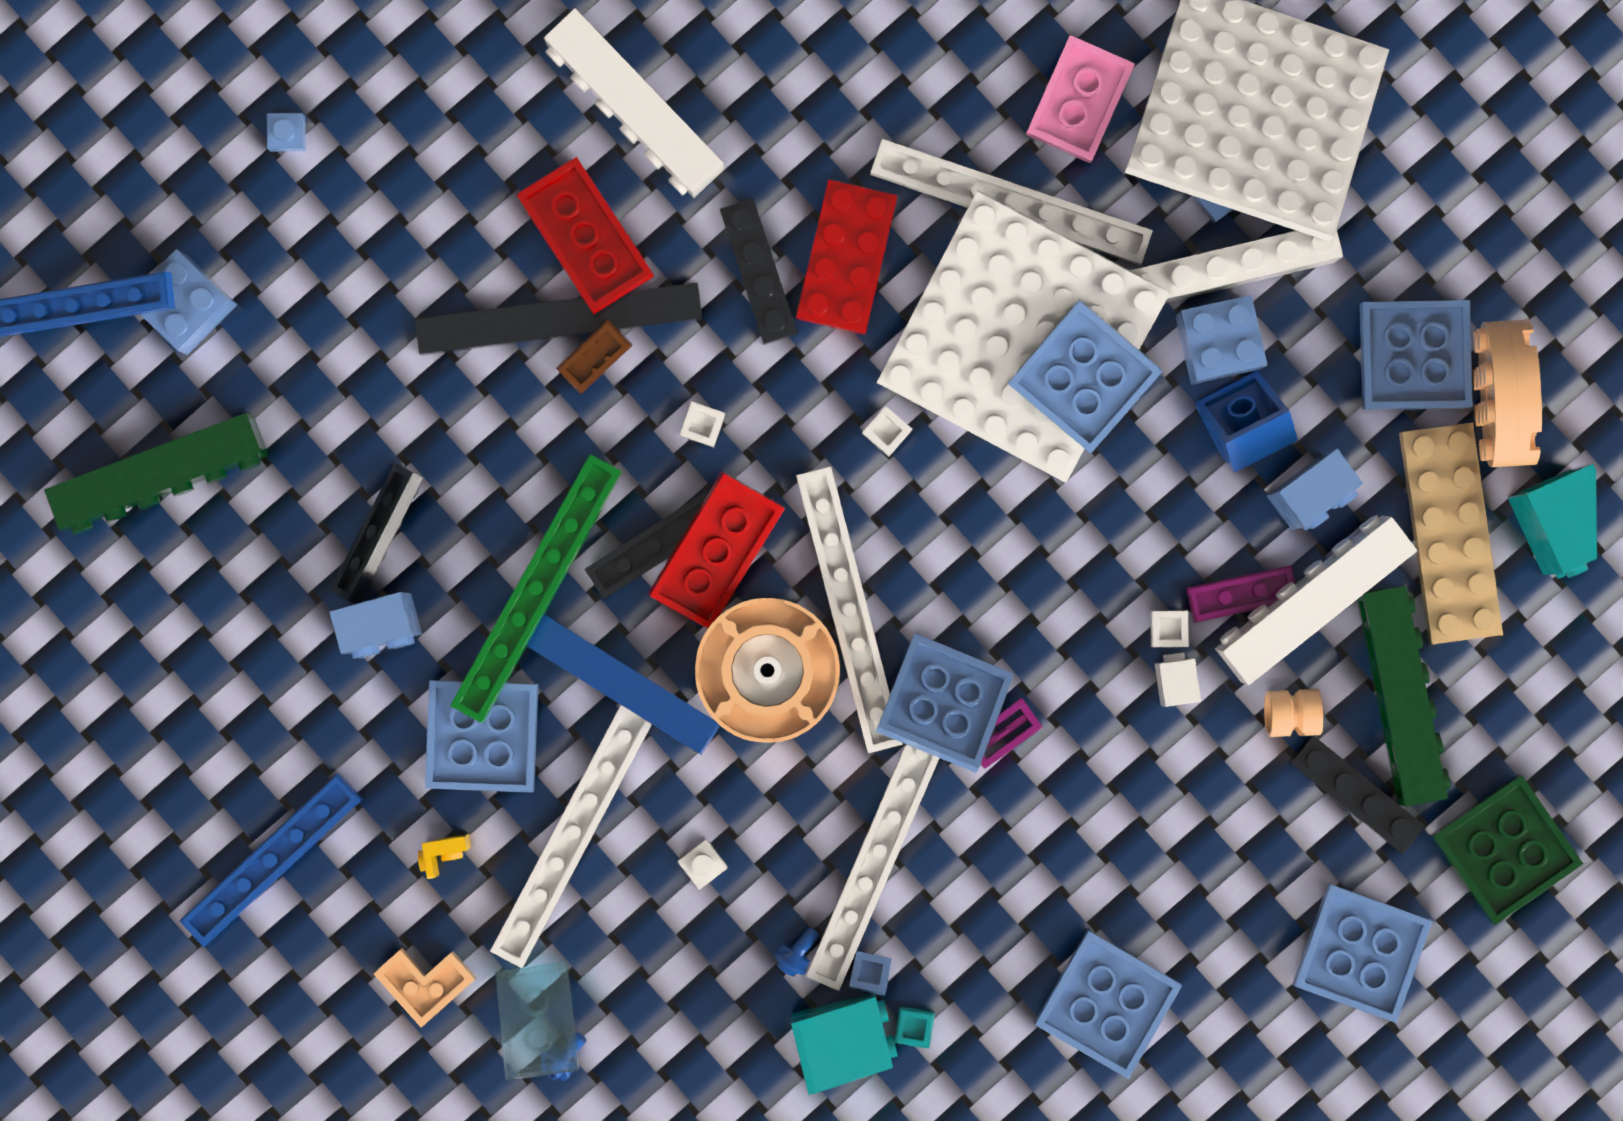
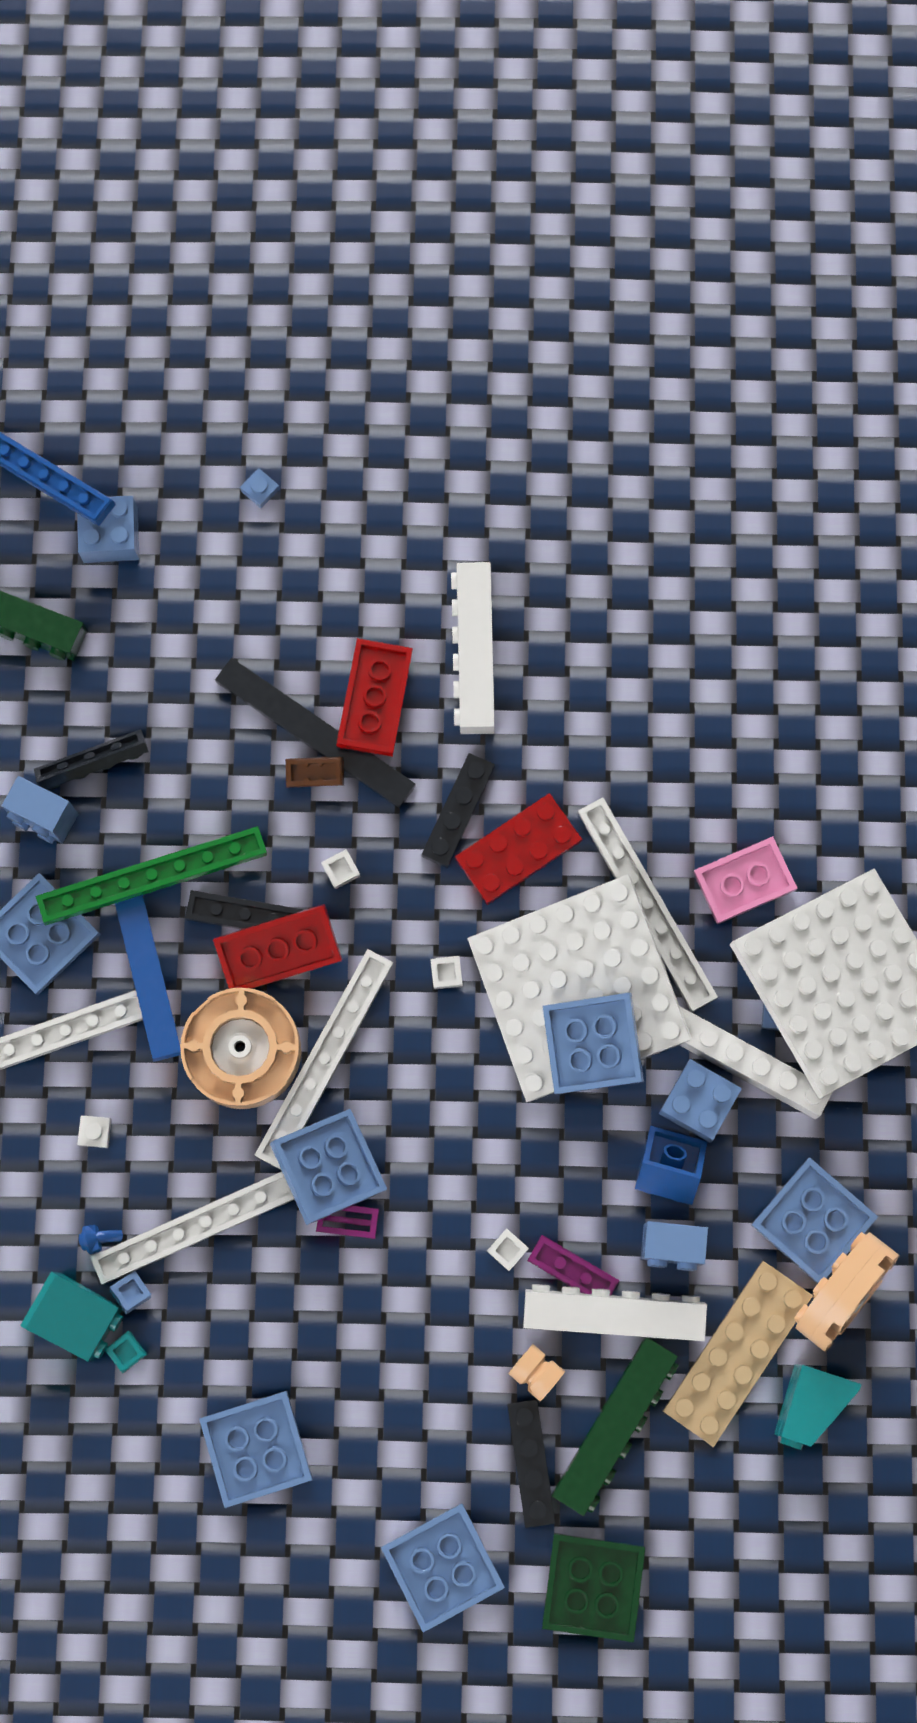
camera: 45 degrees right, 10 degrees down
white brick [1155,653,1201,707] -> none

